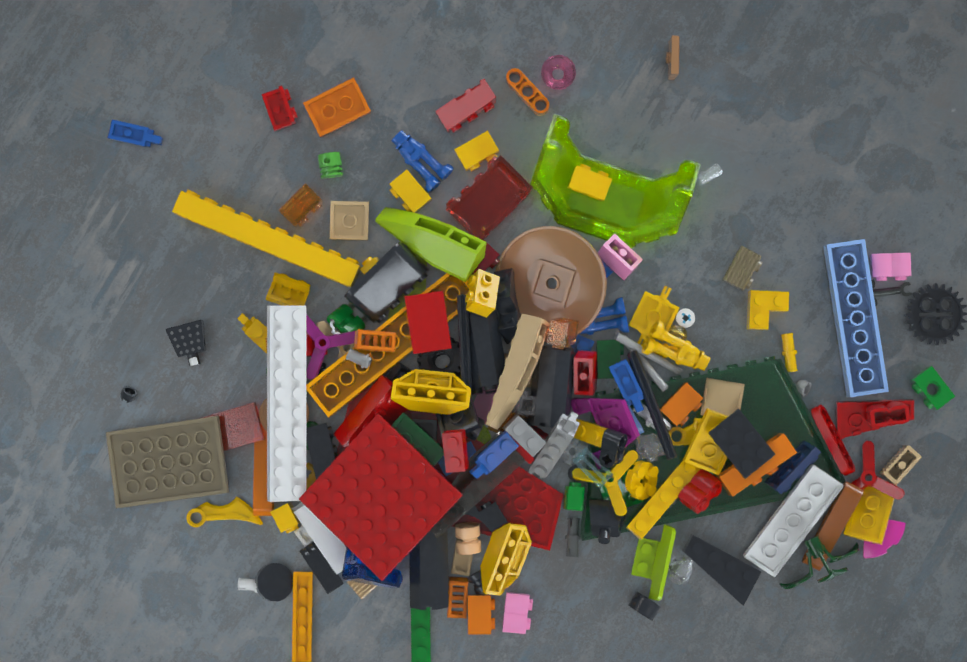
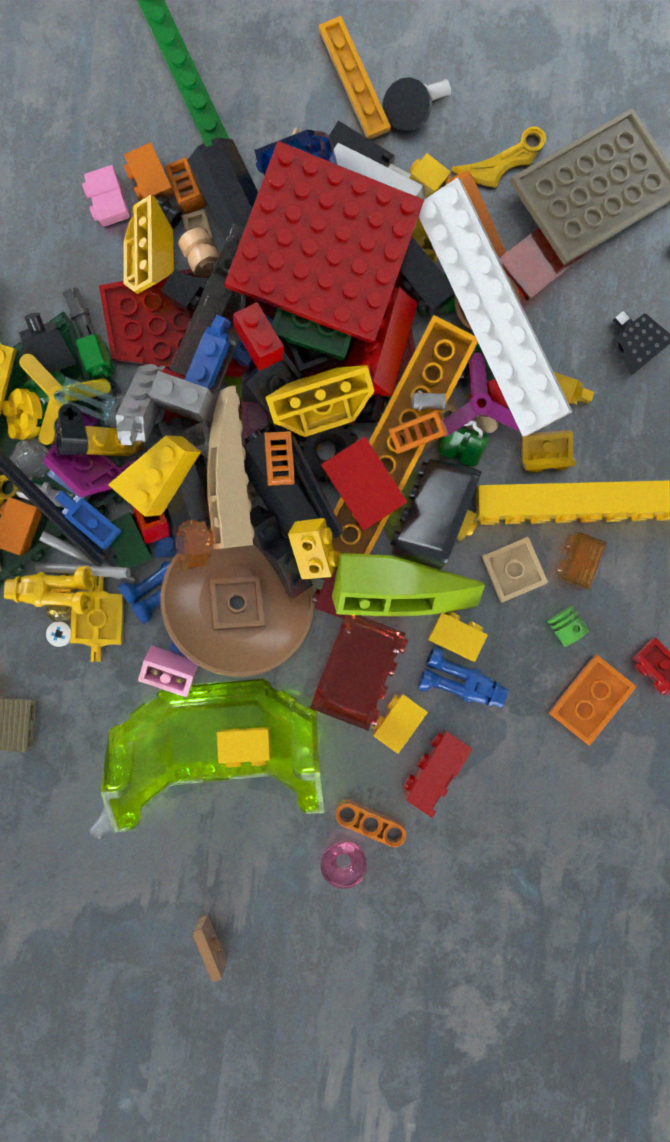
camera: 160 degrees right, 0 degrees up
none -> yellow wedge [108,436,201,516]
none -> orange slope [264,431,295,486]

